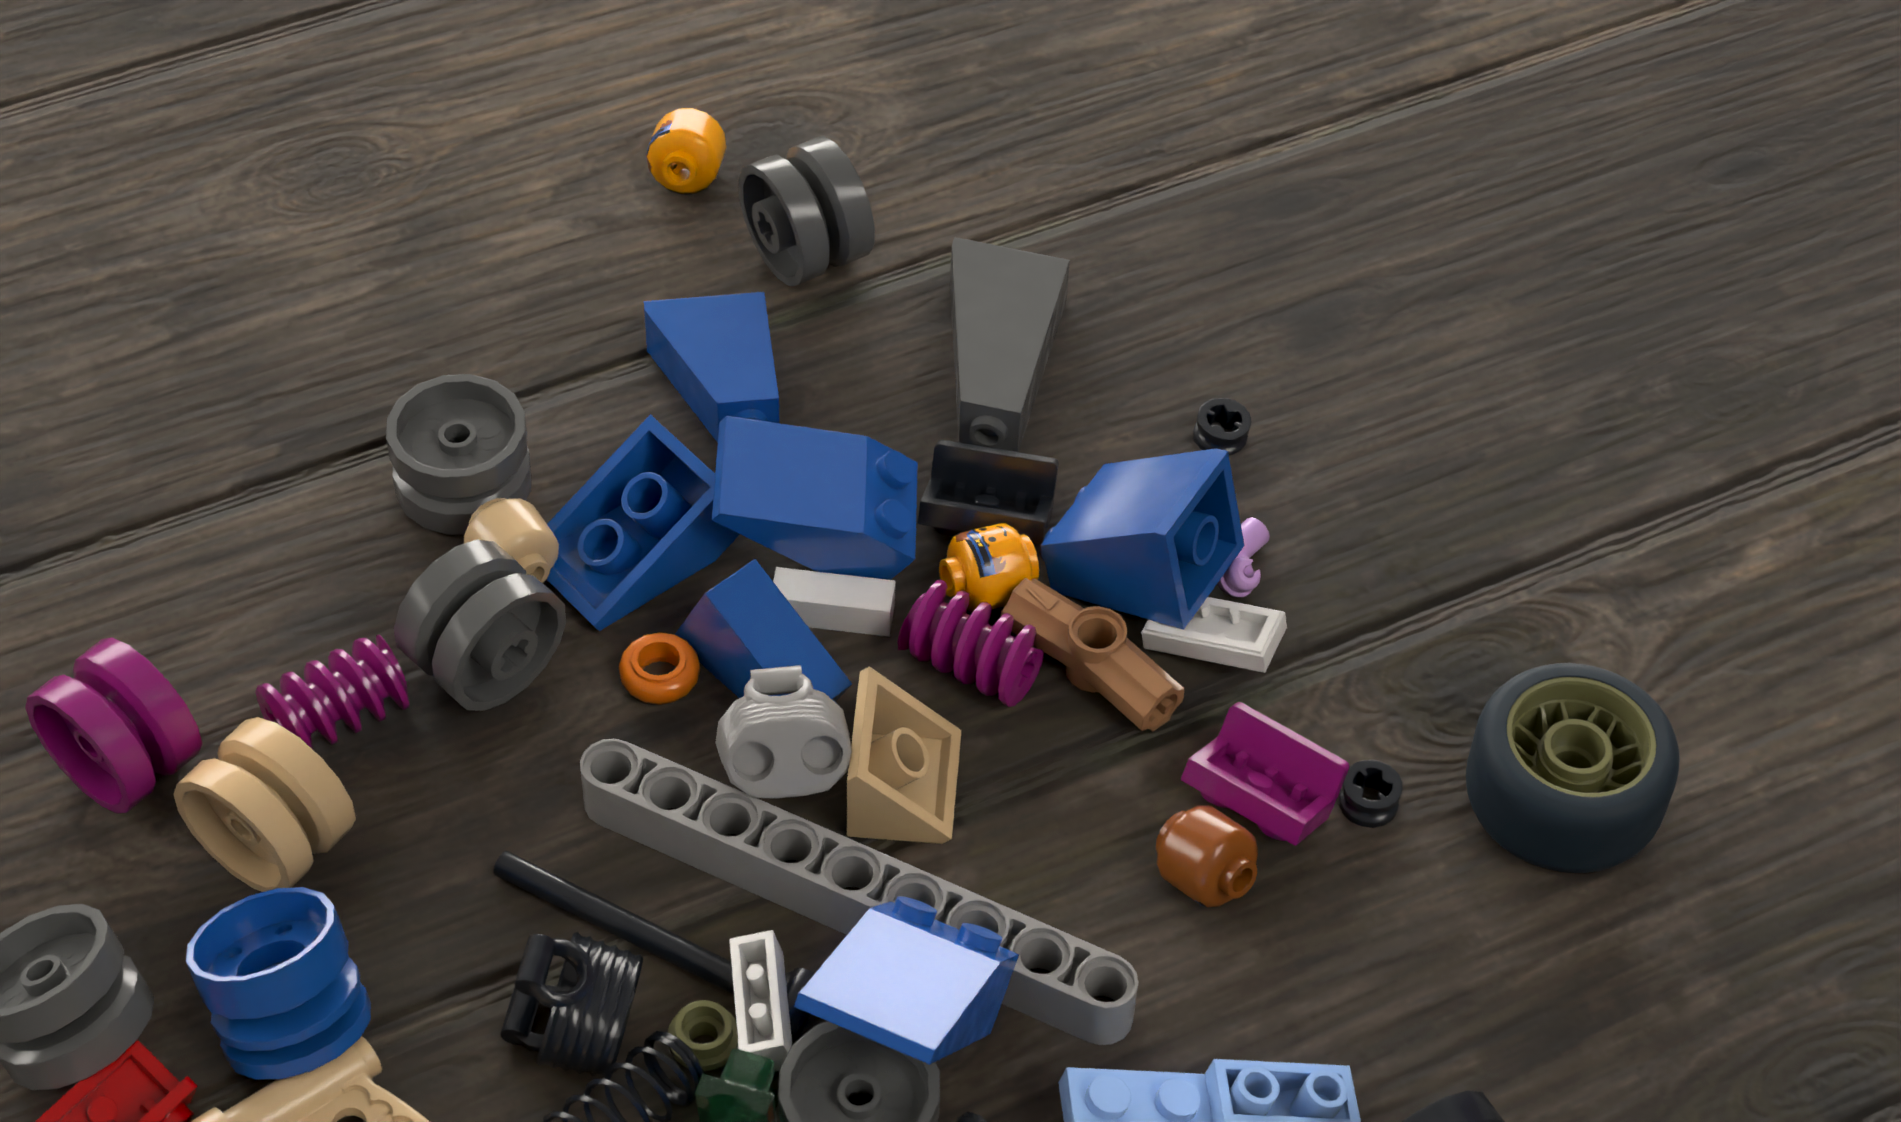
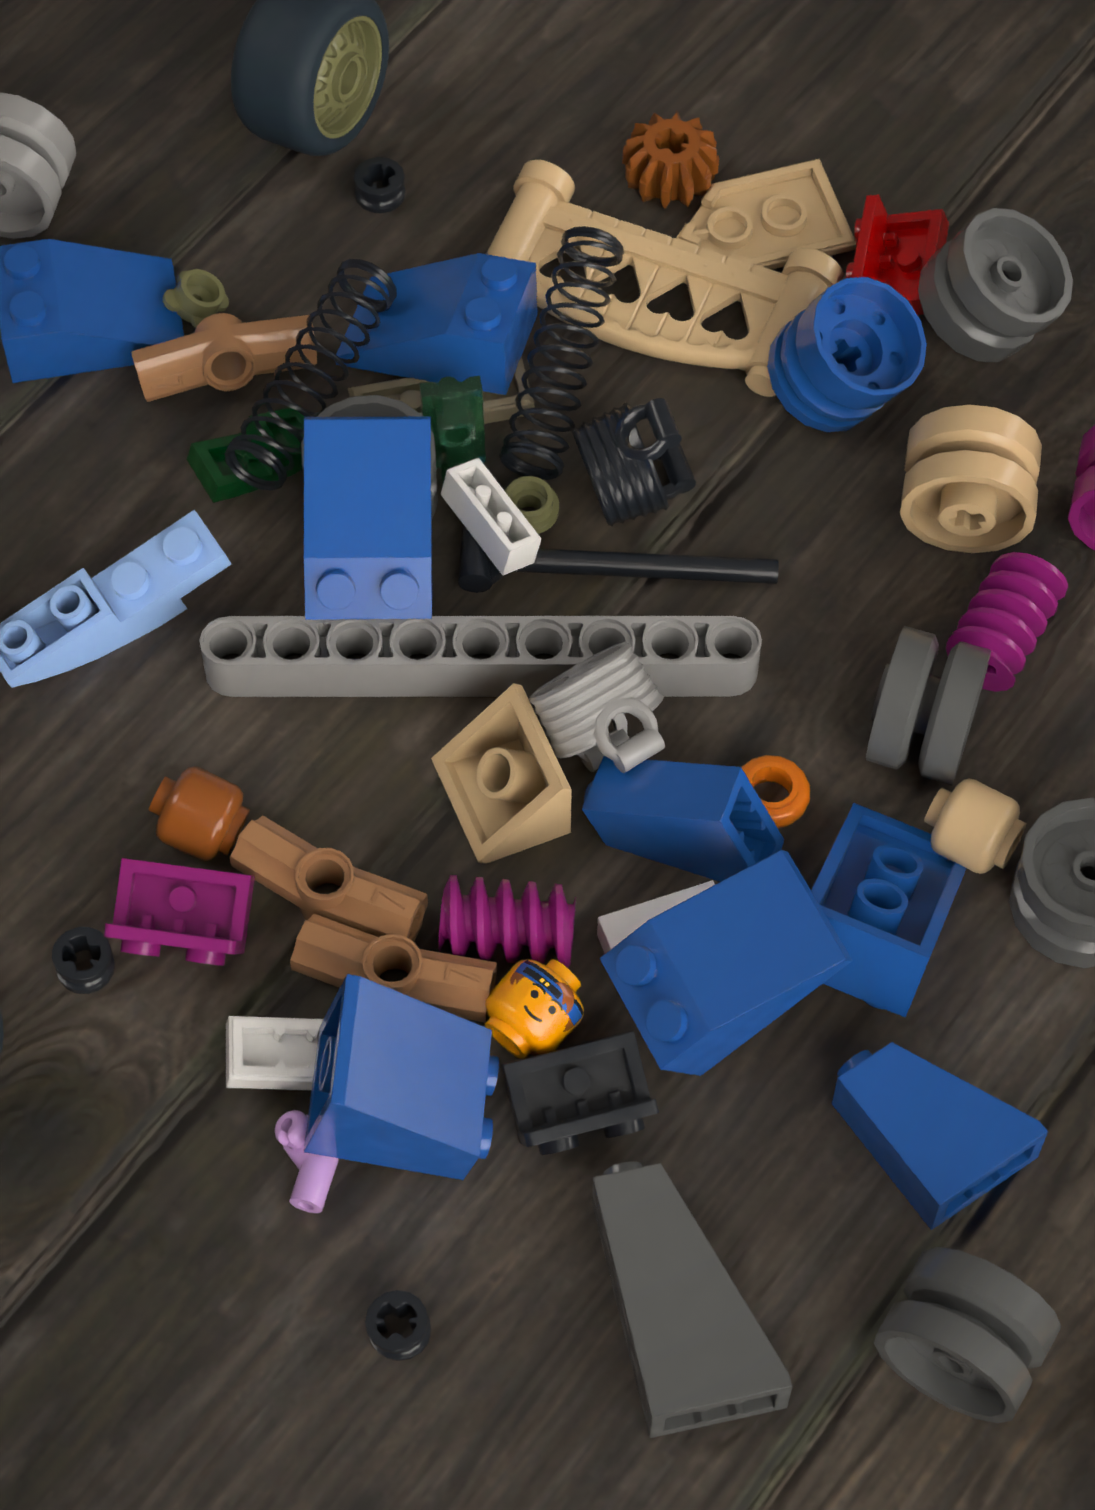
camera: 155 degrees right, 10 degrees up
none -> medium nougat piece [230,815,428,941]

